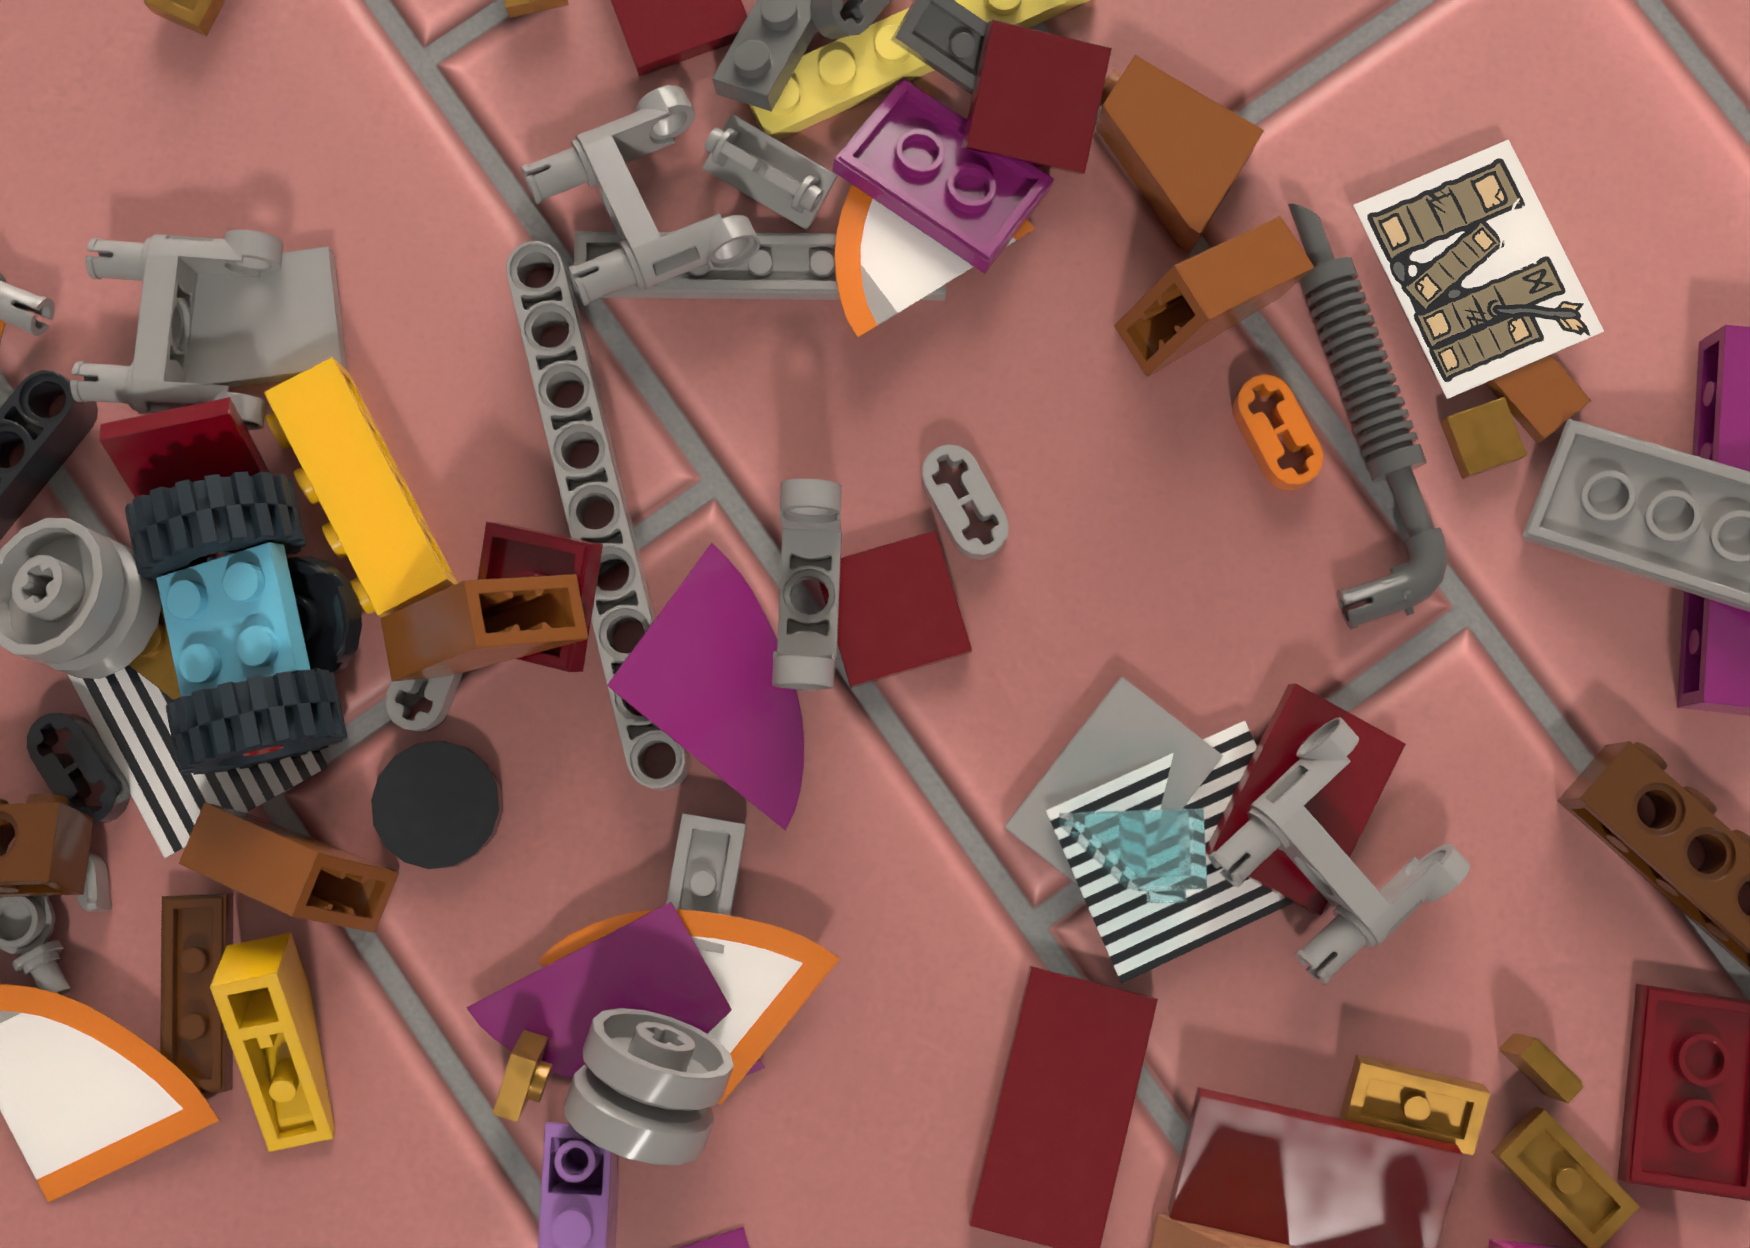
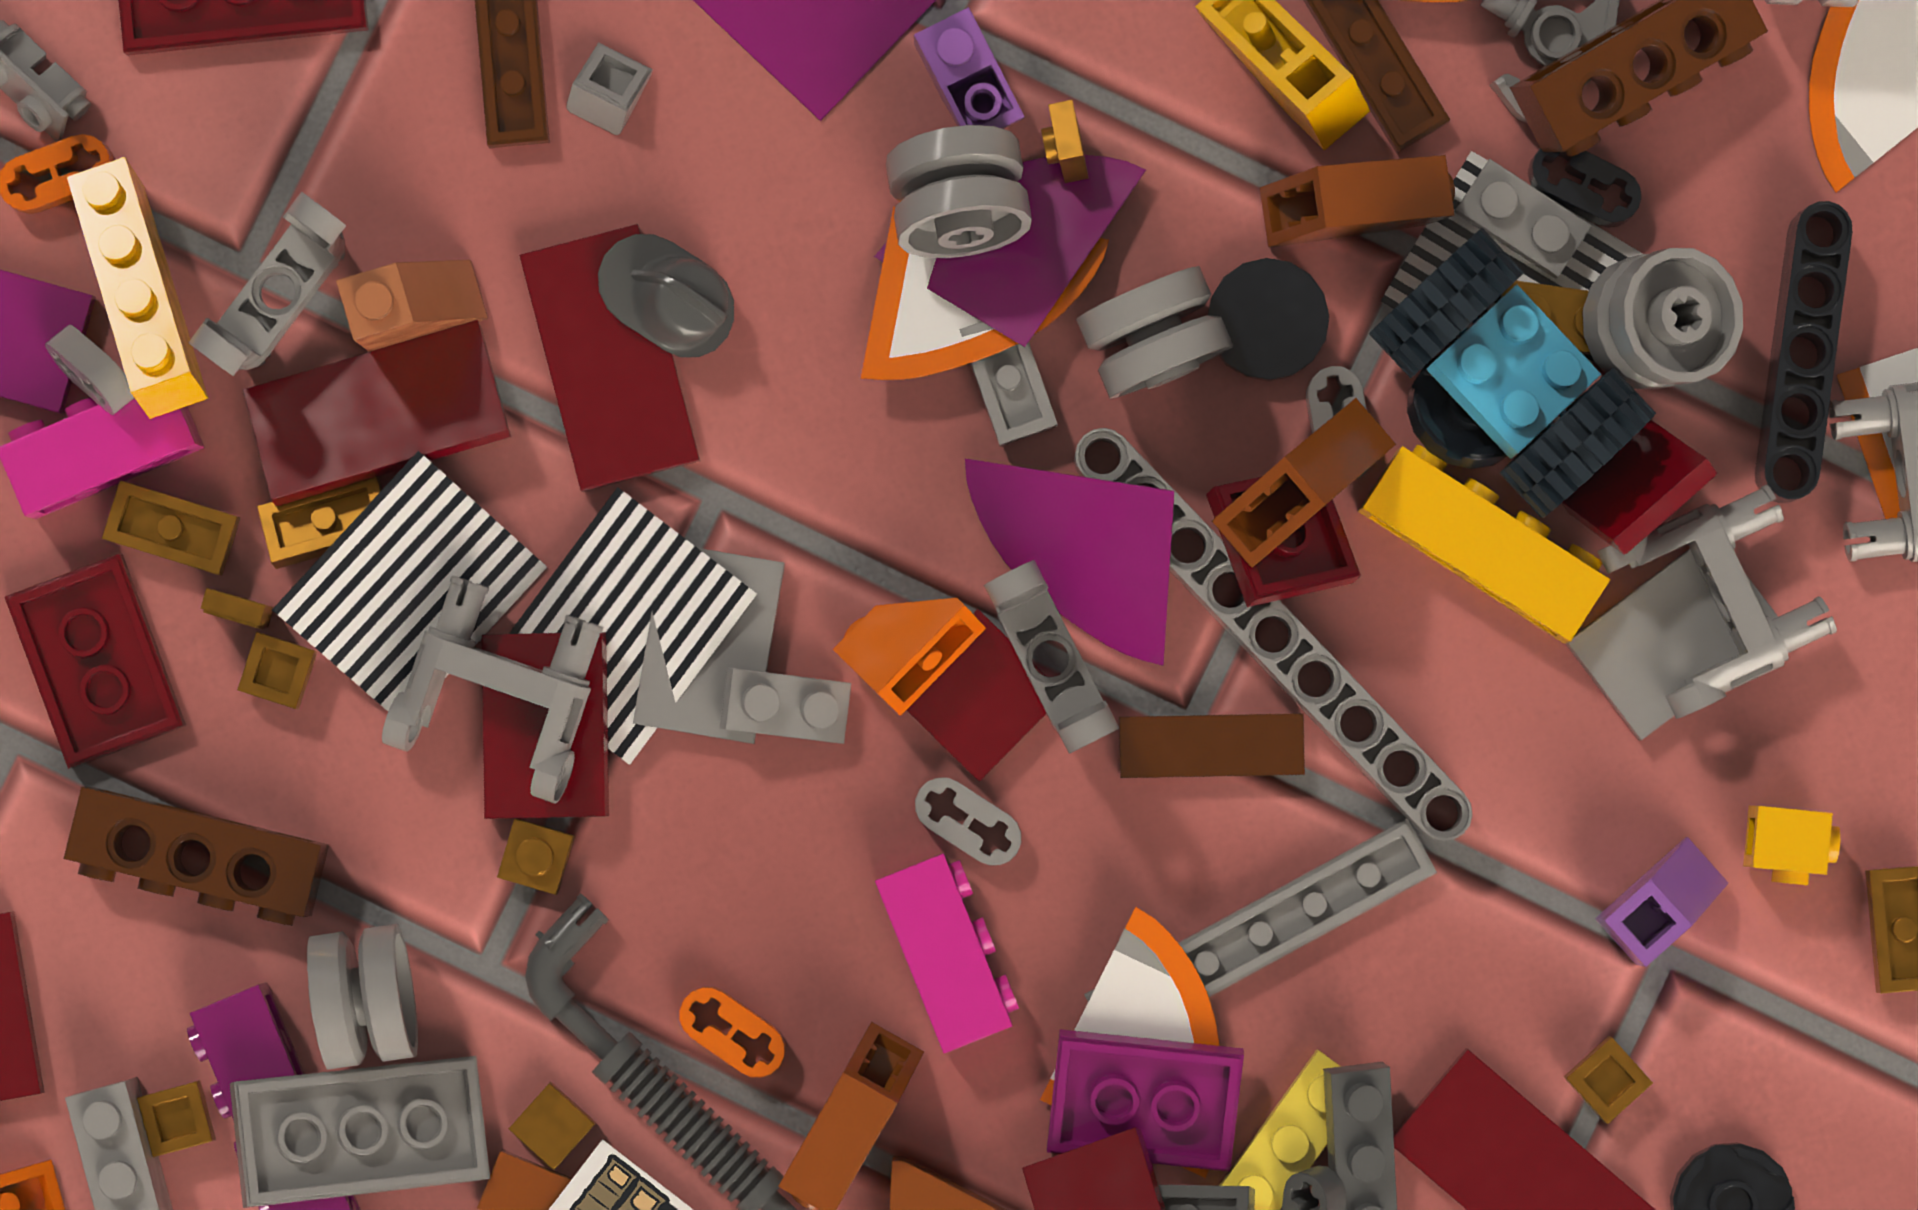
camera: 155 degrees right, 5 degrees up
light grey connector [520,85,760,306] -> none
light grey hinge [702,114,838,231] -> none
clear light blue slope [1059,808,1207,903] -> none
none -> pearl gold plate [237,632,318,710]
none -> sticker [272,451,547,711]
none -> light grey wheel [307,924,418,1070]
none -> pearl gold plate [497,818,575,895]
none -> dark grey piece [598,234,734,357]
none -> light grey plate [720,668,851,744]
none -> orange slope [832,598,986,716]
none -> dark pink brick [875,853,1019,1054]
none -> light grey wheel [1076,266,1233,399]
none -> reddish brown tile [1119,713,1305,778]
none -> light grey plate [1454,159,1592,279]
none -> medium lavender slope [1595,837,1728,967]
none -> yellow brick [1743,806,1840,885]

